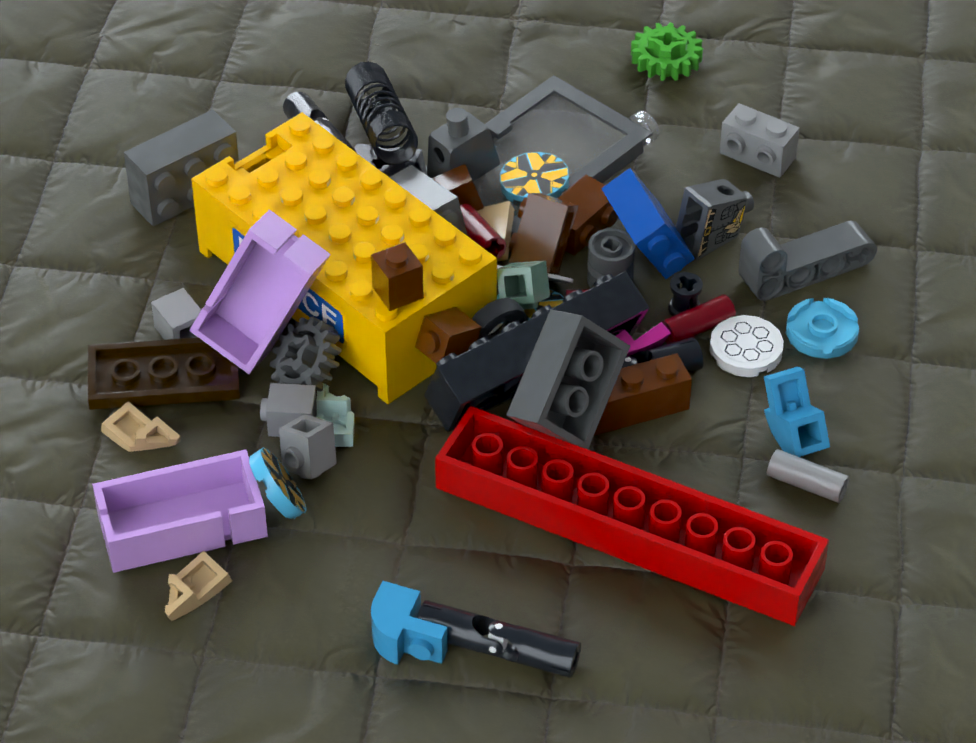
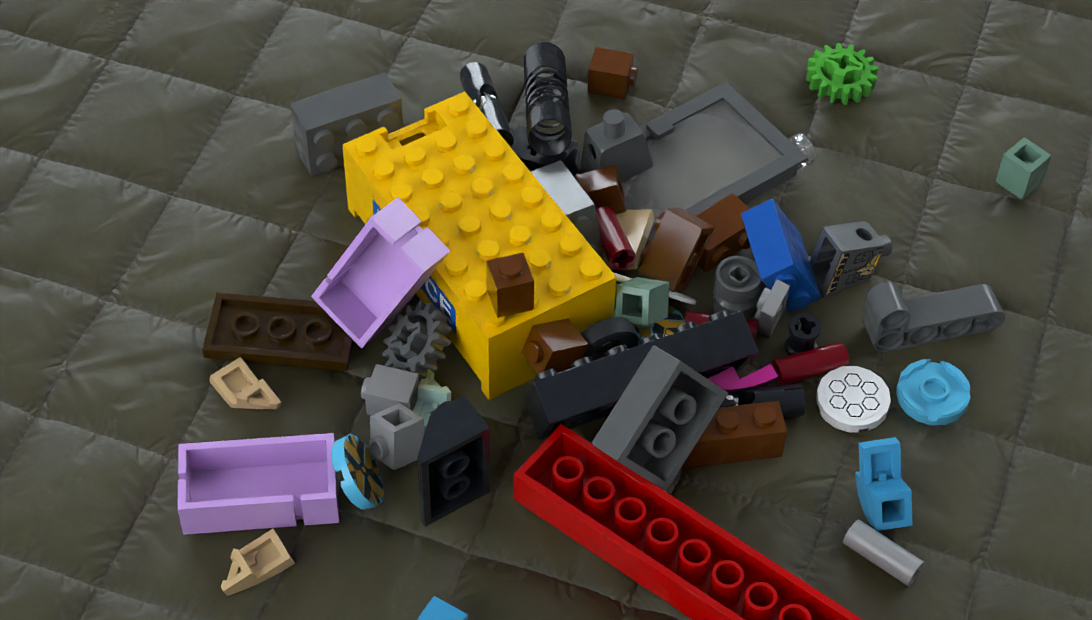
camera: 10 degrees right, 5 degrees up
light grey brick [151,288,201,340] -> none
tile [500,152,570,202] -> none
light grey brick [720,103,800,178] -> none
none -> black slope [417,395,490,527]
none -> reddish brown brick [587,47,638,99]
none -> light grey plate [755,280,790,338]
none -> sand green brick [995,137,1052,200]

